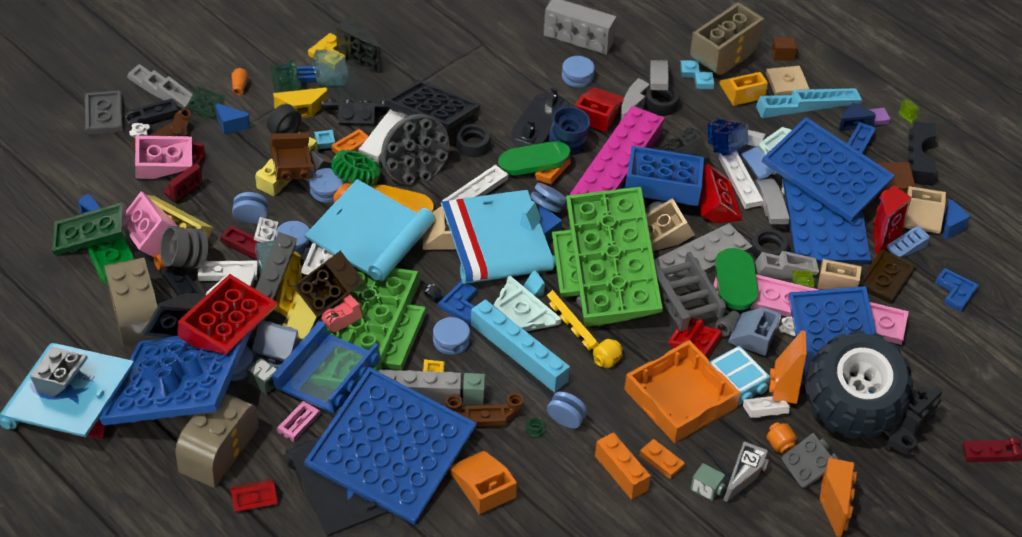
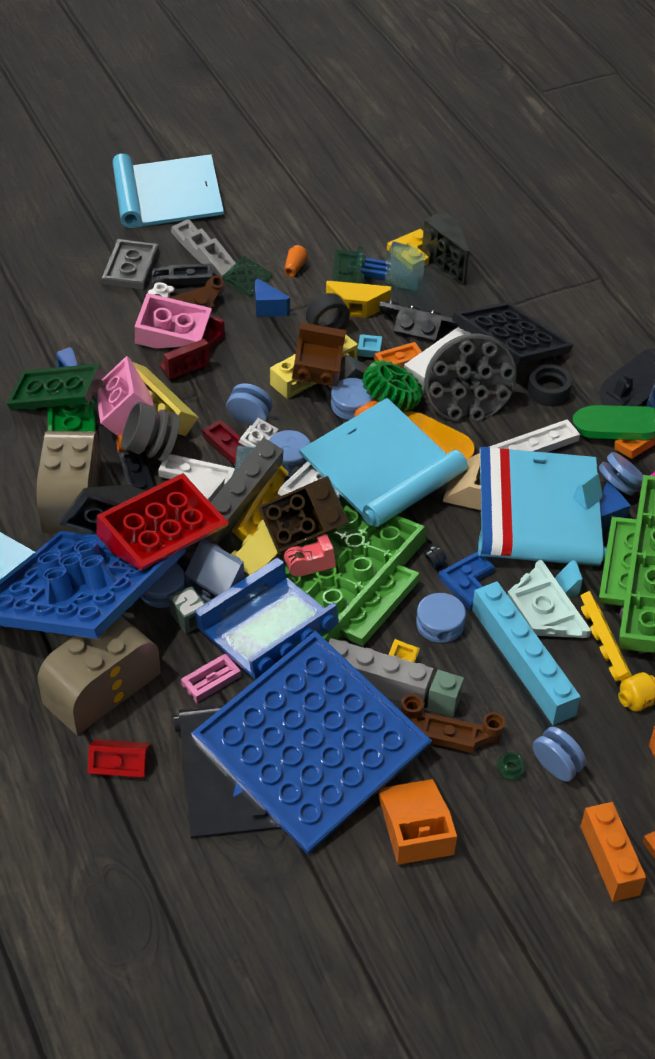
camera: 20 degrees right, 0 degrees up
none -> door [113,154,224,228]

